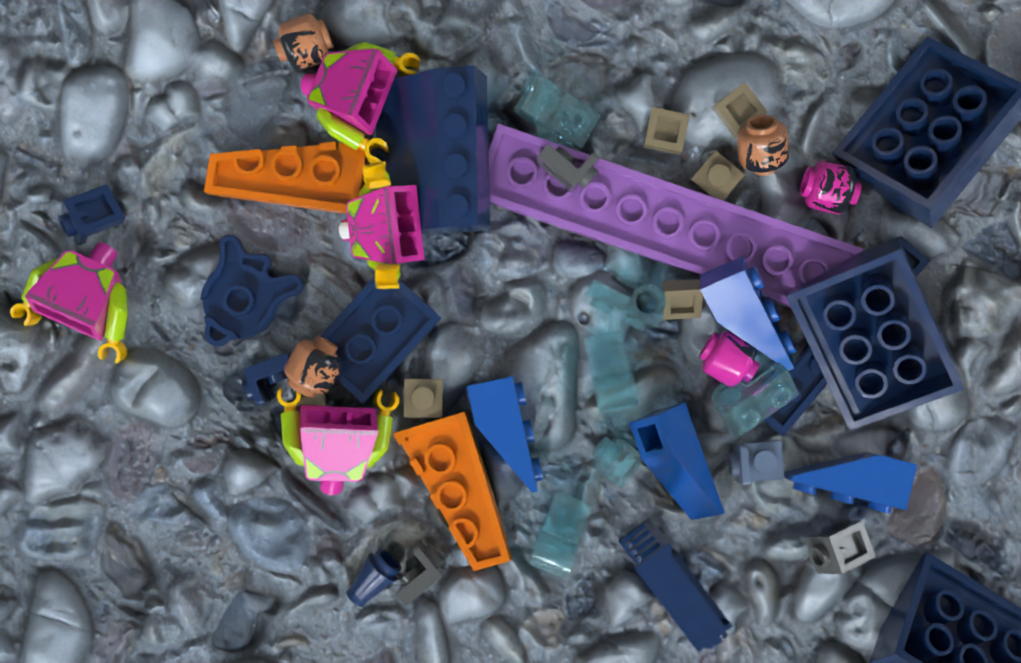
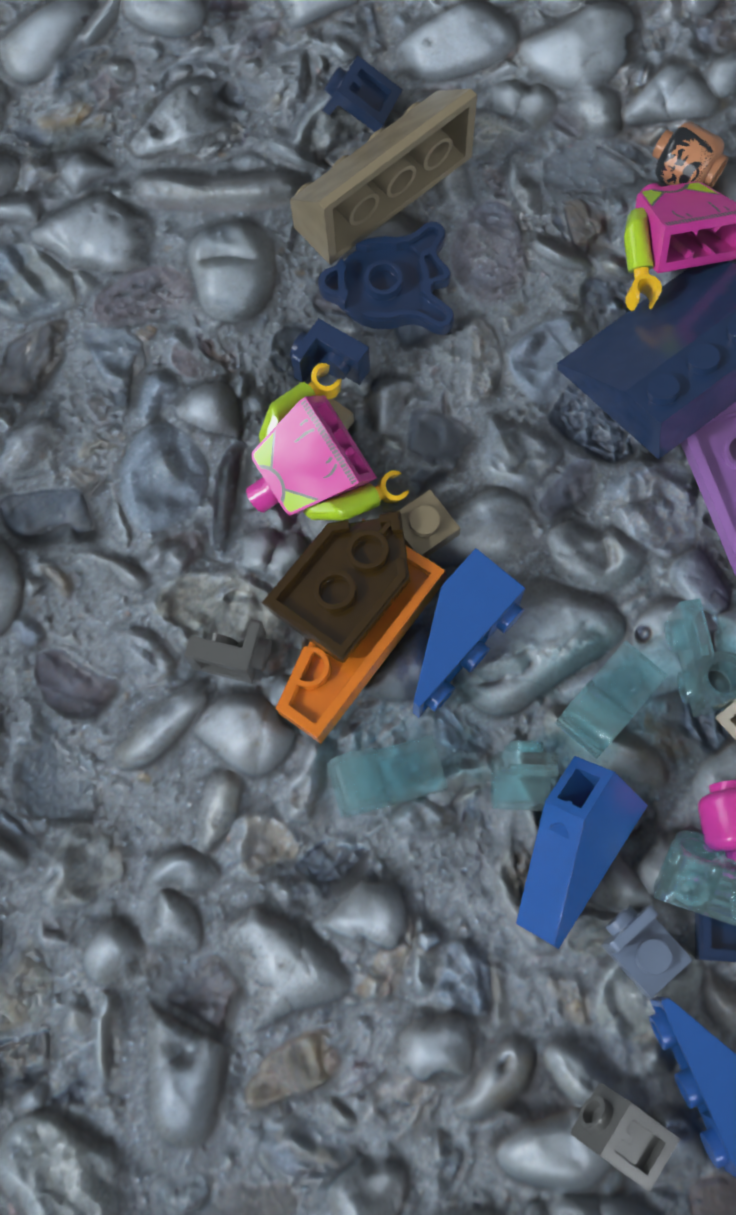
camera: 60 degrees right, 15 degrees down
torso [10,242,128,364] -> none
orange wing [204,138,369,214] -> none
nougat head [284,336,343,398] -> none
dark blue plate [320,276,442,404] -> none
dark pink torso [339,161,425,289] -> none
dark blue cone [346,549,401,607] -> none
dark blue window [618,518,733,652] -> none
none -> dark brown tile [262,511,410,663]
none -> dark tan slope [290,88,477,265]

